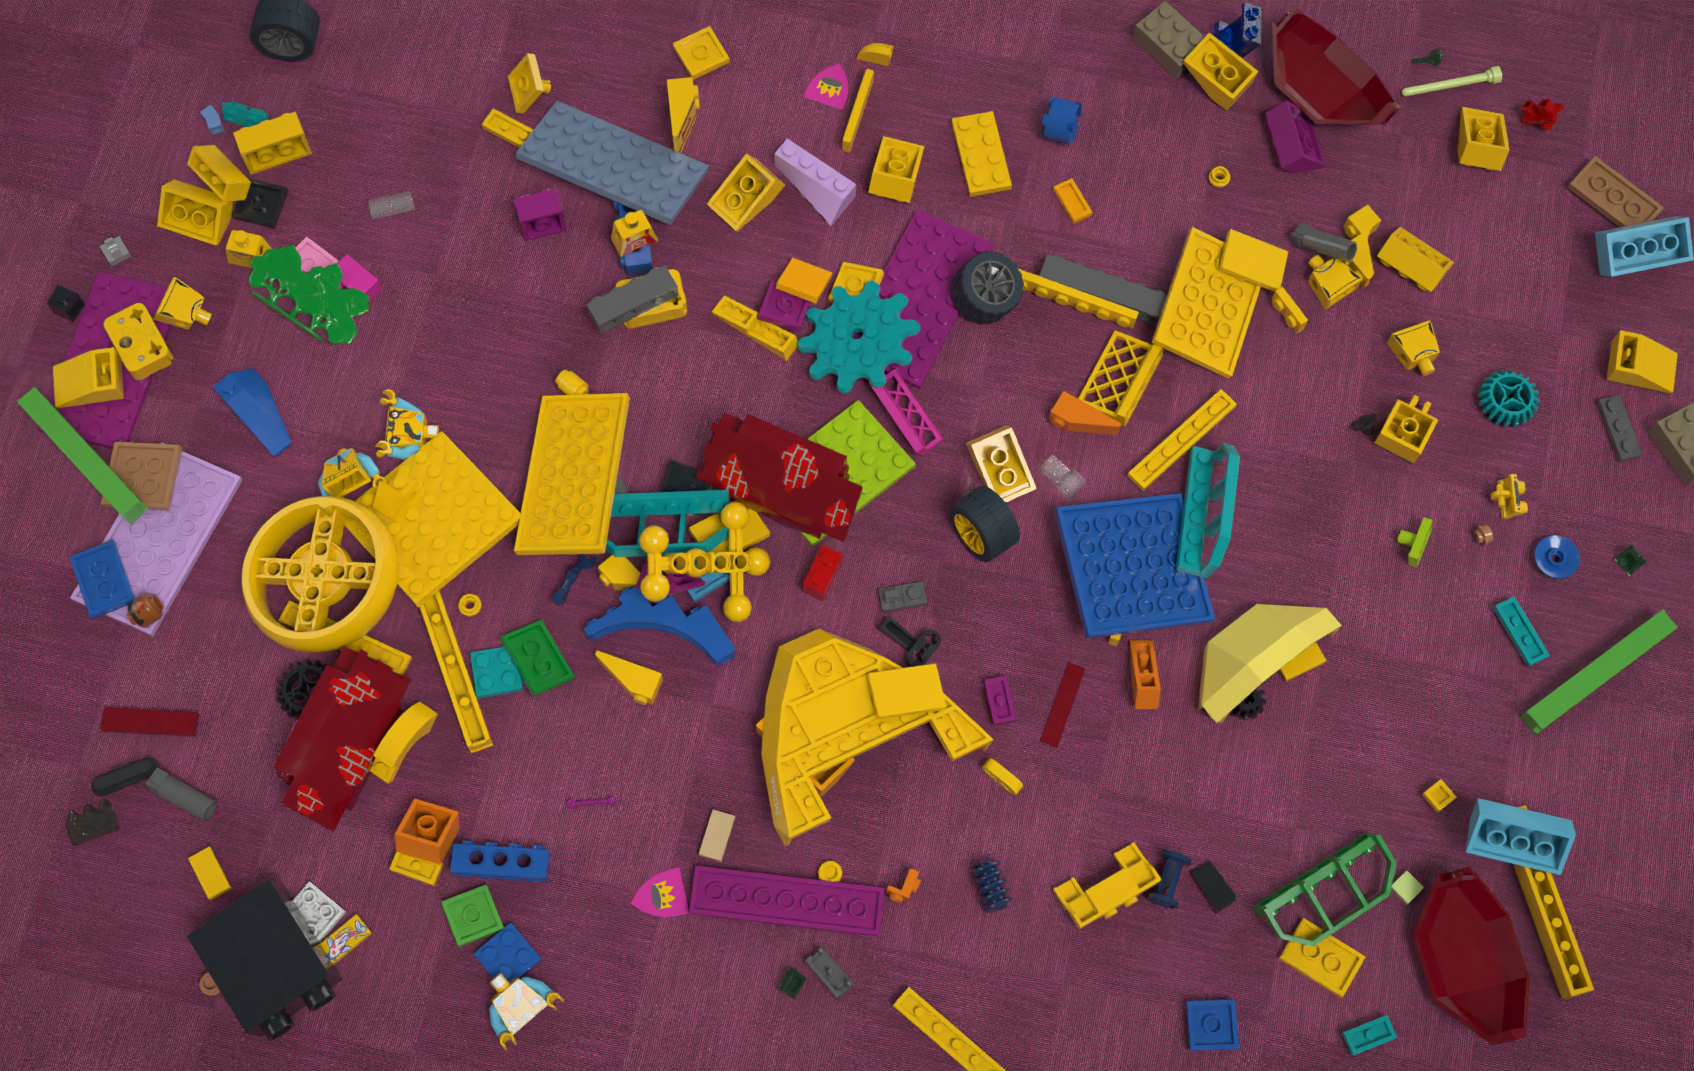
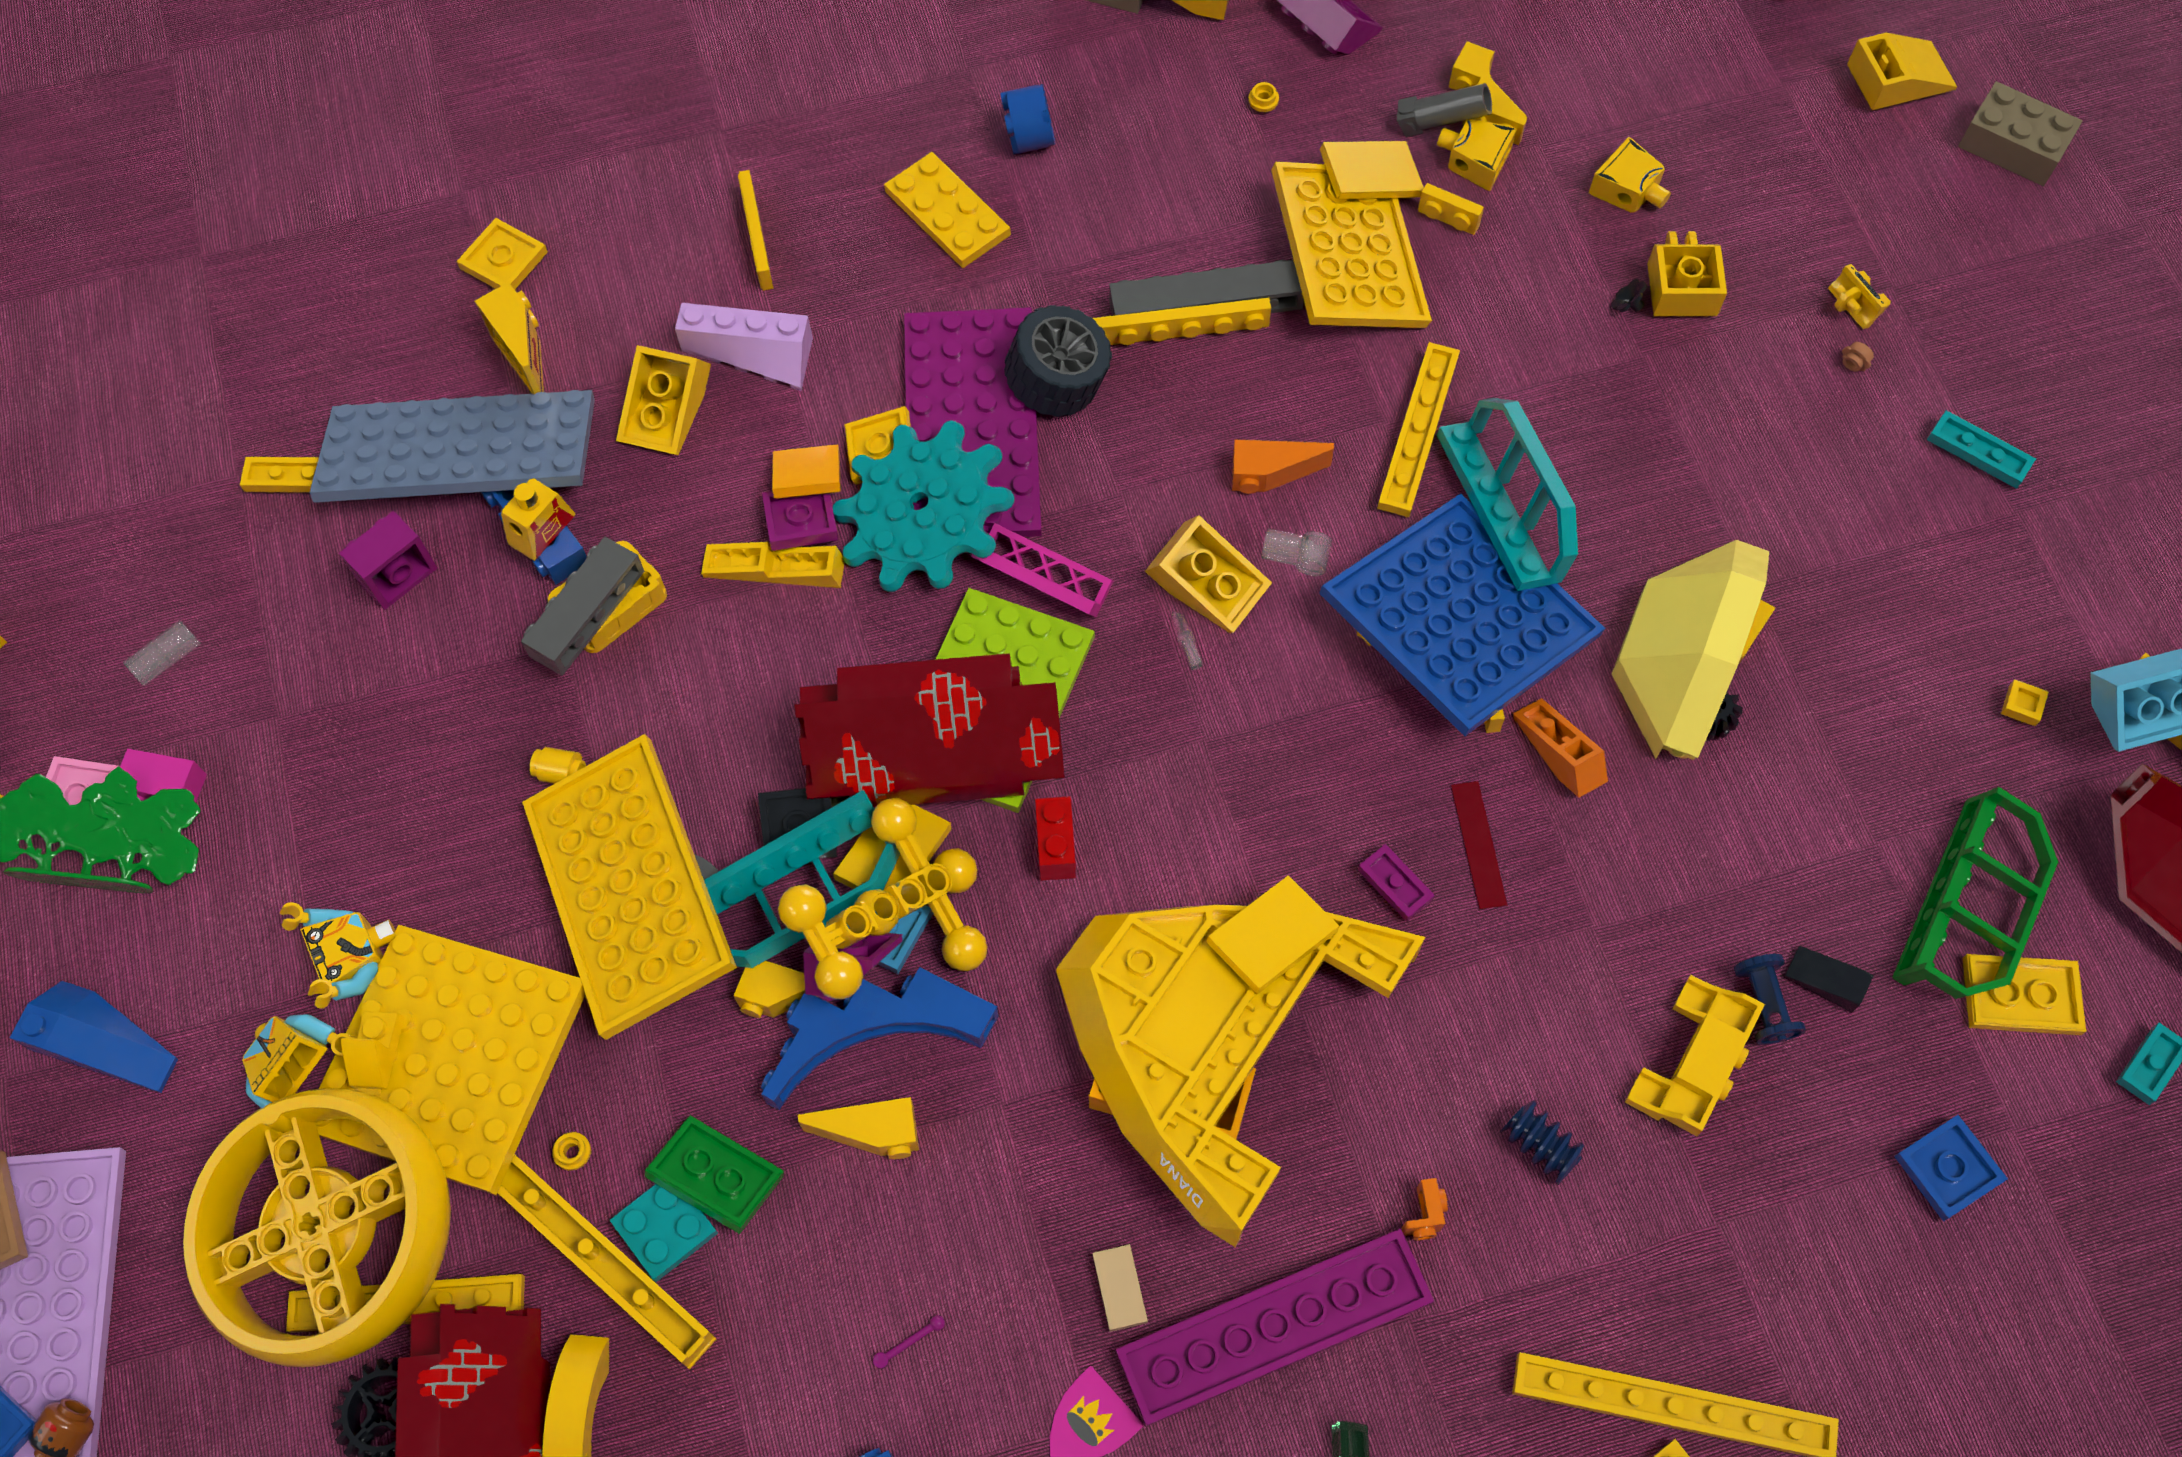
camera: 25 degrees left, 5 degrees down
yellow tile [508,53,551,114] -> none
dark blue piece [551,554,597,606] -> none
dark pink sticker [803,63,848,110] -> none
dark grey hinge [805,947,855,1001] -> none
yellow tile [818,861,842,882] -> none
yellow brick [856,43,893,66] -> none
yellow slope [868,136,924,203] -> none
black piece [876,616,916,651] -> none
dark grey hinge [878,582,927,613] -> none
black beam [904,629,941,667] -> none
black wheel [949,486,1020,563] -> none
yellow beam [982,758,1023,795] -> none
light orange tile [1053,178,1093,224] -> none
yellow fence [1078,330,1163,427] -> none
yellow slope [1377,227,1454,292] -> none
yellowish green tile [1391,871,1424,905] -> none
lime tile [1397,517,1433,568] -> none
teal gear [1478,369,1540,428] -> none
bright green tile [1519,609,1678,735] -> none
blue dish [1534,535,1580,579] -> none
dark grey plate [1597,395,1642,463] -> none
clear green slope [1614,545,1647,576] -> none

